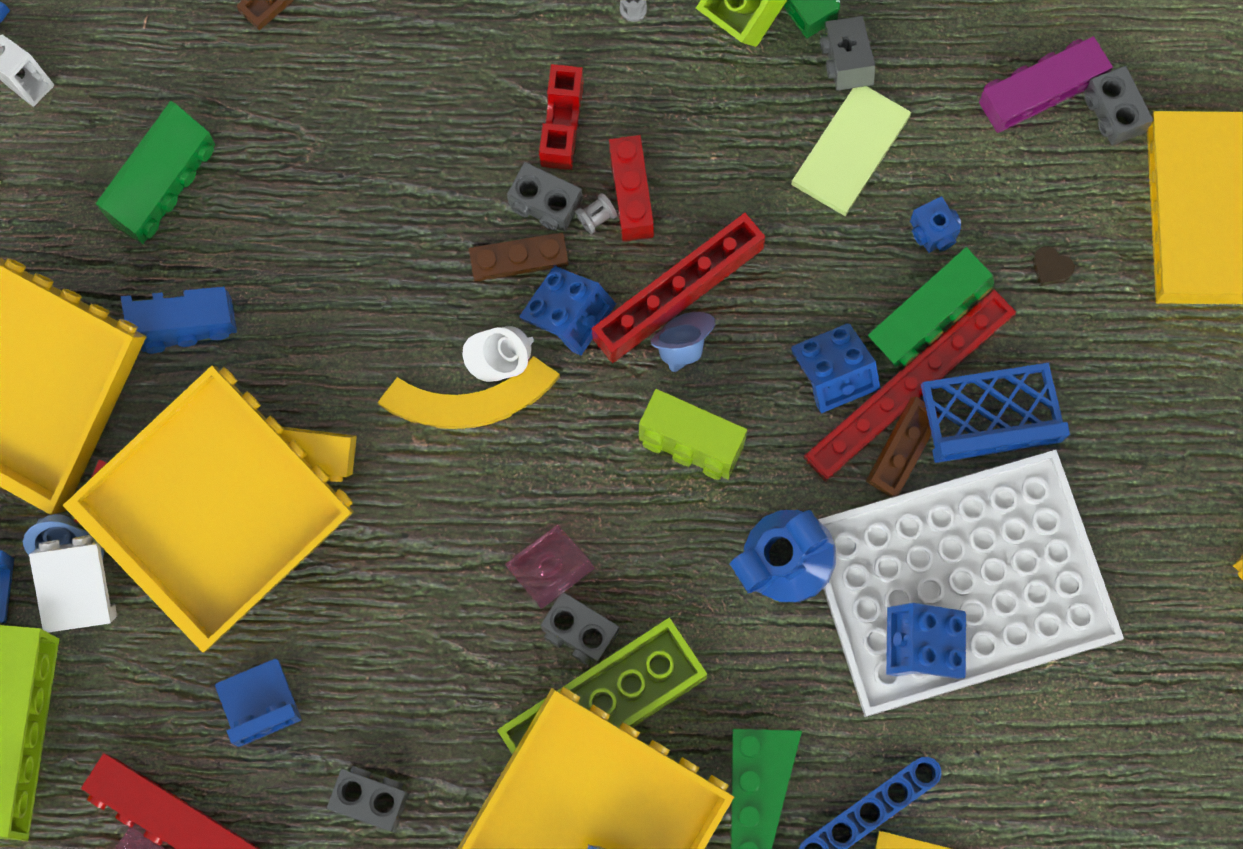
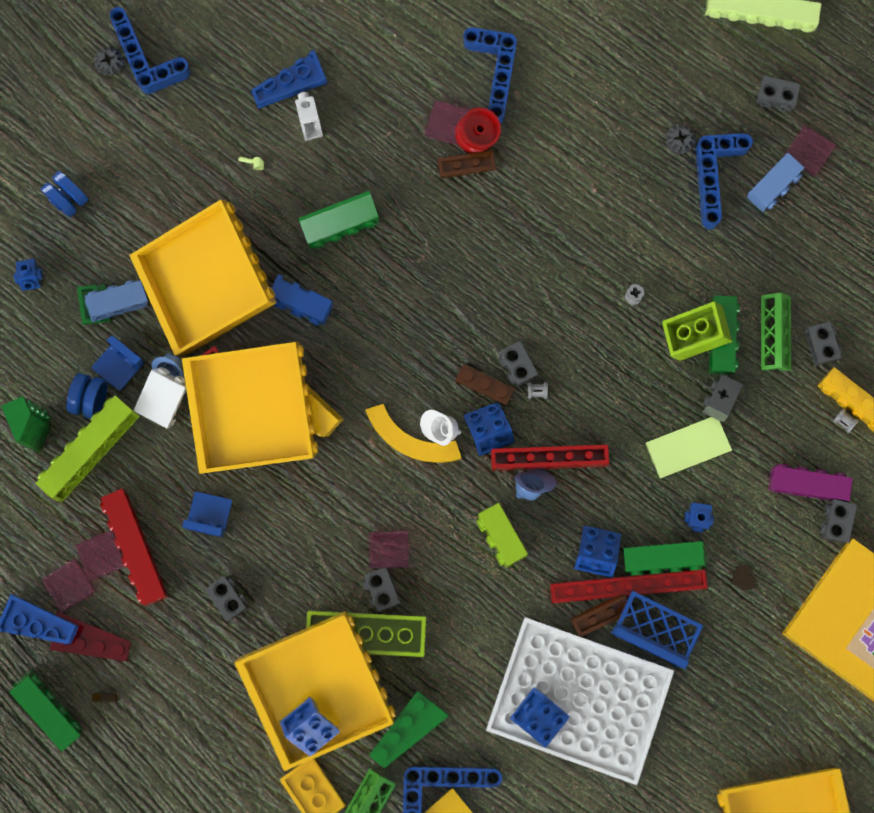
camera: 35 degrees right, 5 degrees up
red arch [539,64,584,170] -> none
red arch [609,135,654,242] -> none
blue piece [730,510,836,602] -> none

